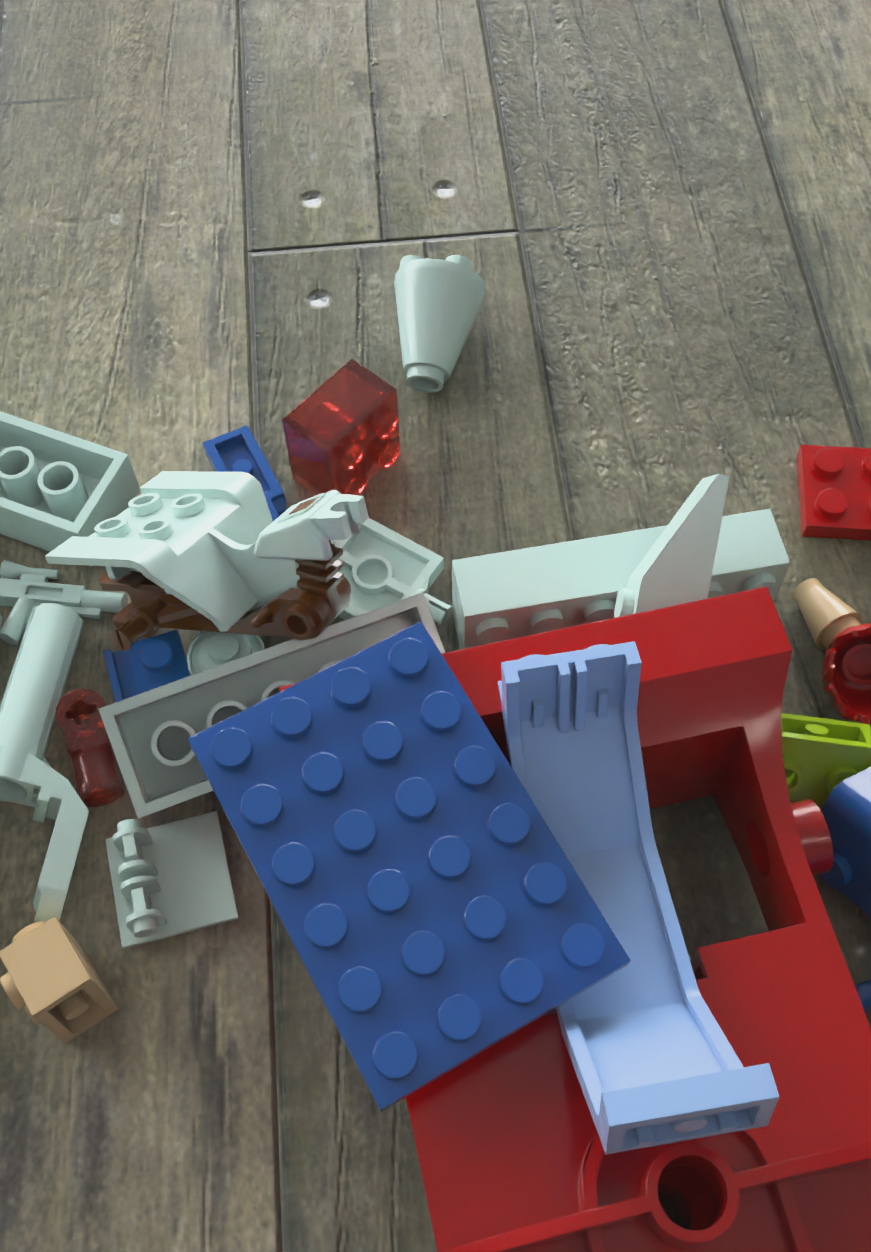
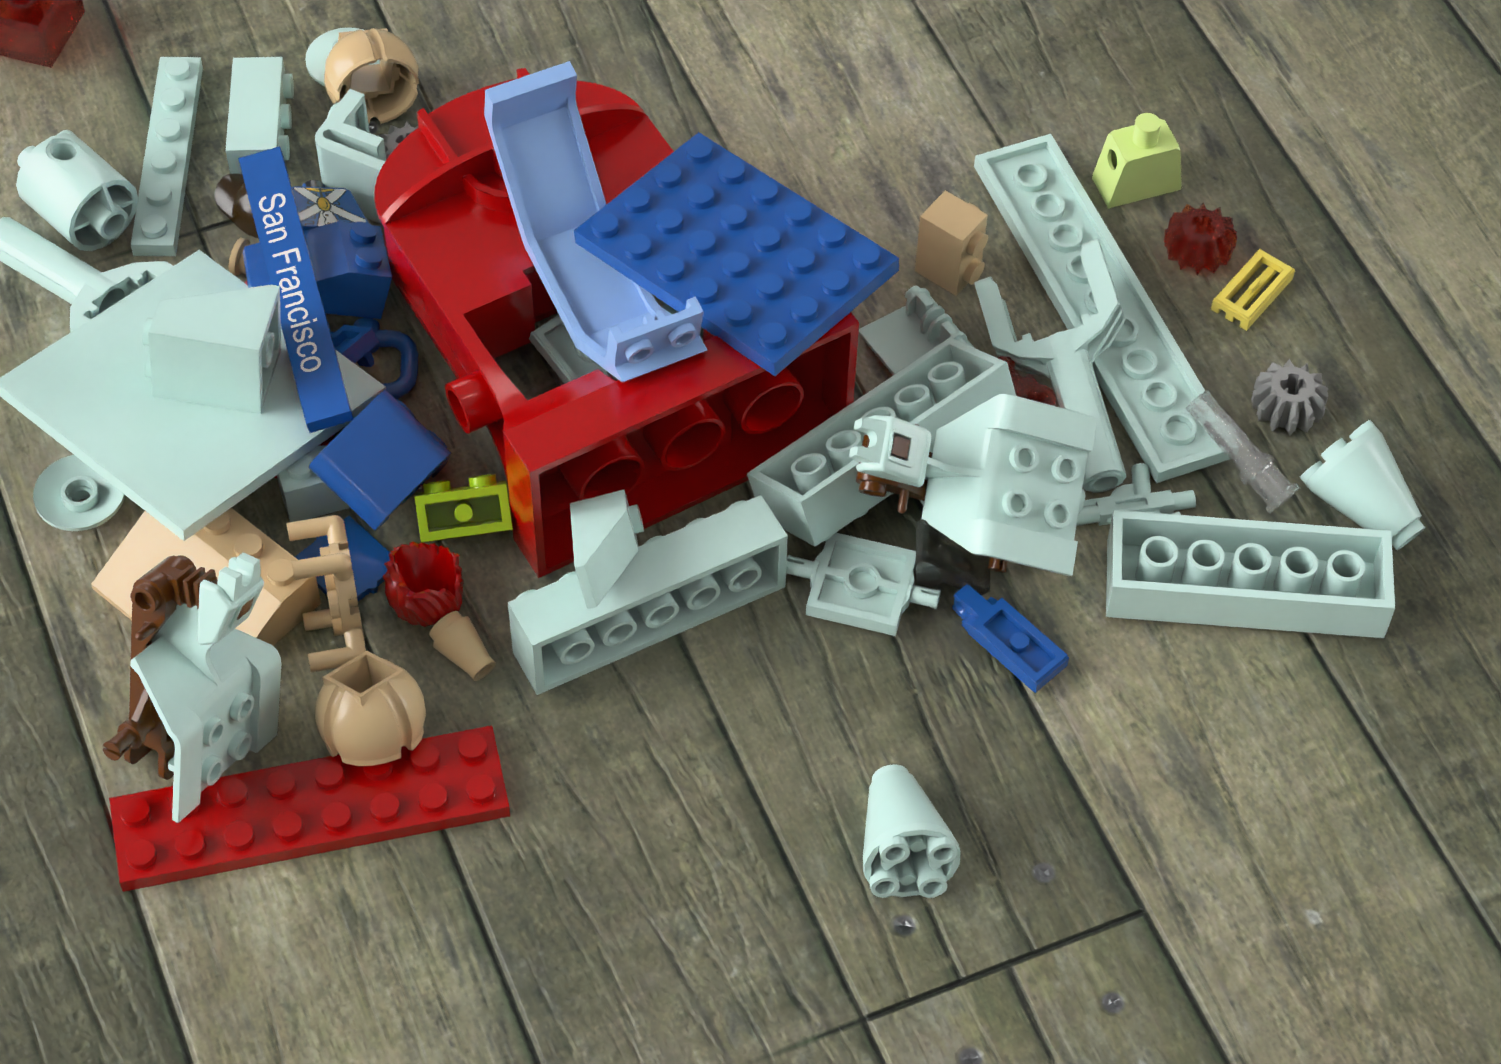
camera: 160 degrees right, 5 degrees down
clear red brick [282,359,401,496] -> none

